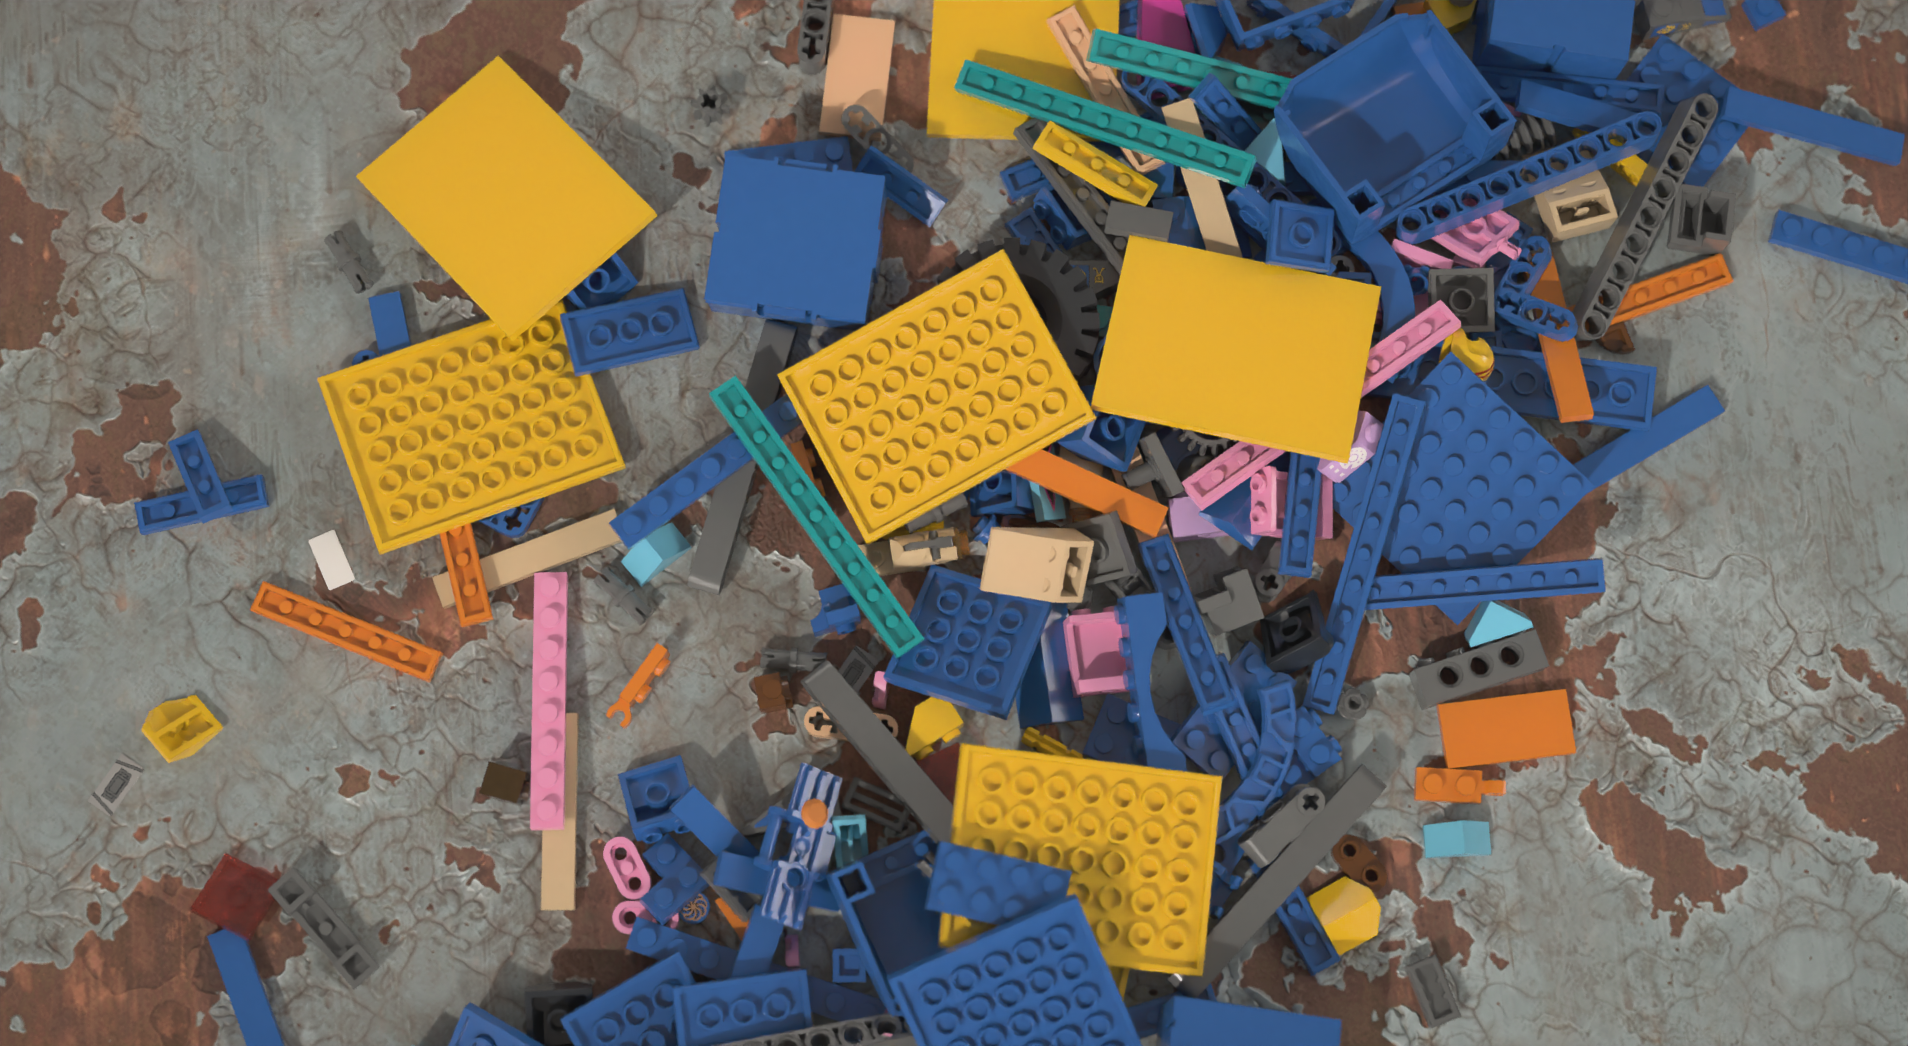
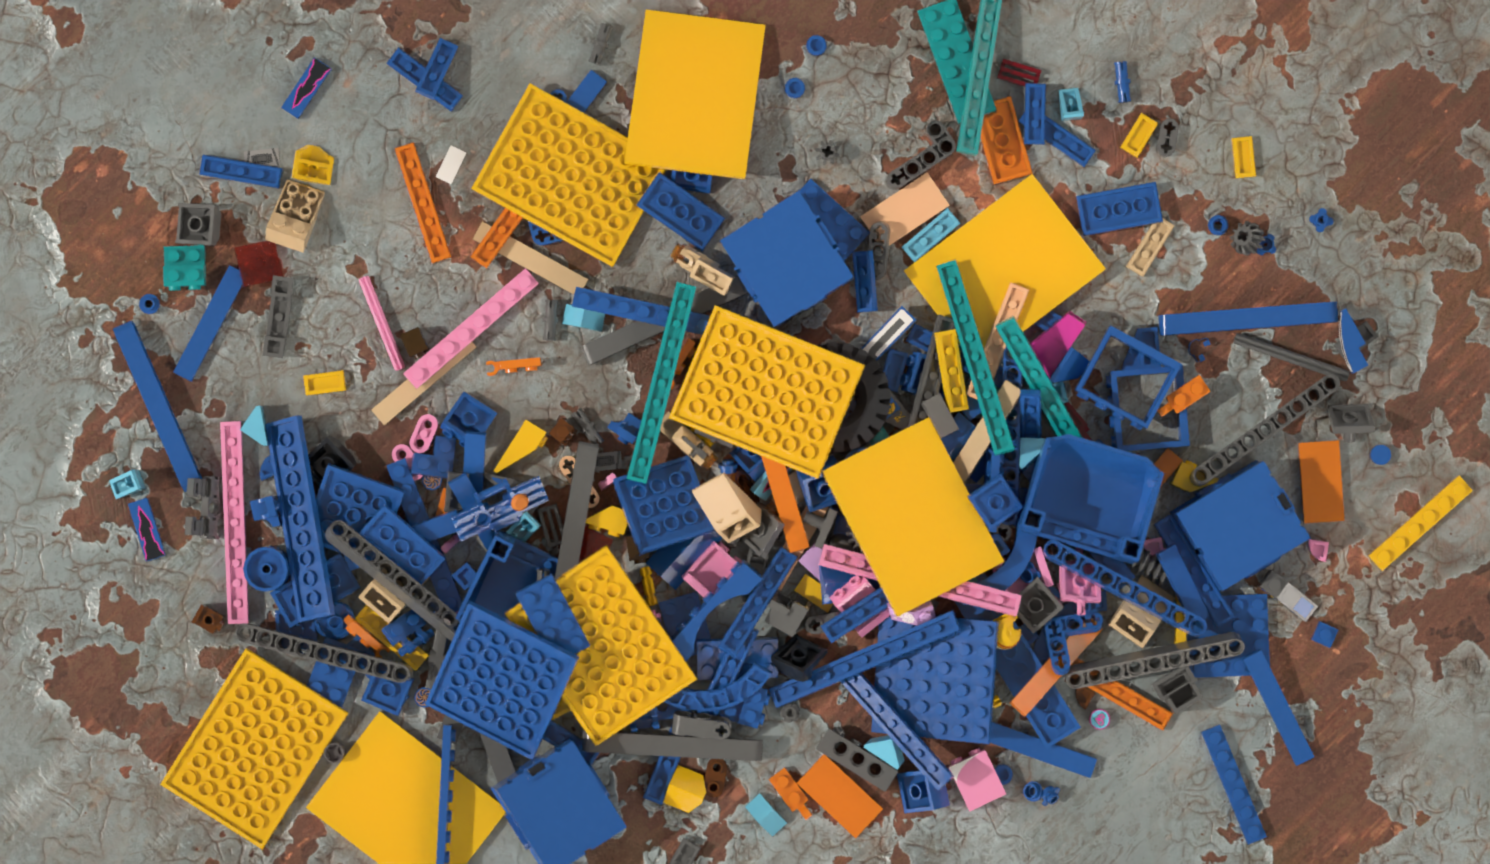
camera: 55 degrees right, 10 degrees up
none -> teal plate [163,245,206,291]
none -> dark grey slope [175,203,221,246]
none -> blue tile [199,155,283,189]
none -> tan slope [265,179,325,253]
none -> tile [281,57,332,119]
none -> yellow tile [303,370,346,396]
none -> bright pink axle [359,276,405,371]
none -> yellow slope [494,420,548,473]
none -> dark brown brick [626,536,650,564]
none -> tan plate [671,243,735,296]
none -> blue tile [785,78,805,99]
none -> yellow tile [794,574,833,613]
none -> blue tile [806,35,826,56]
none -> slope [861,306,916,360]
none -> blue slope [897,769,950,813]
none -> medium azure tile [901,208,960,263]
none -> bright pink panel [948,748,1006,811]
none -> blue tile [994,764,1013,785]
none -> blue plate [1023,781,1043,802]
none -> blue plate [1041,786,1060,806]
none -> tile [1089,709,1110,730]

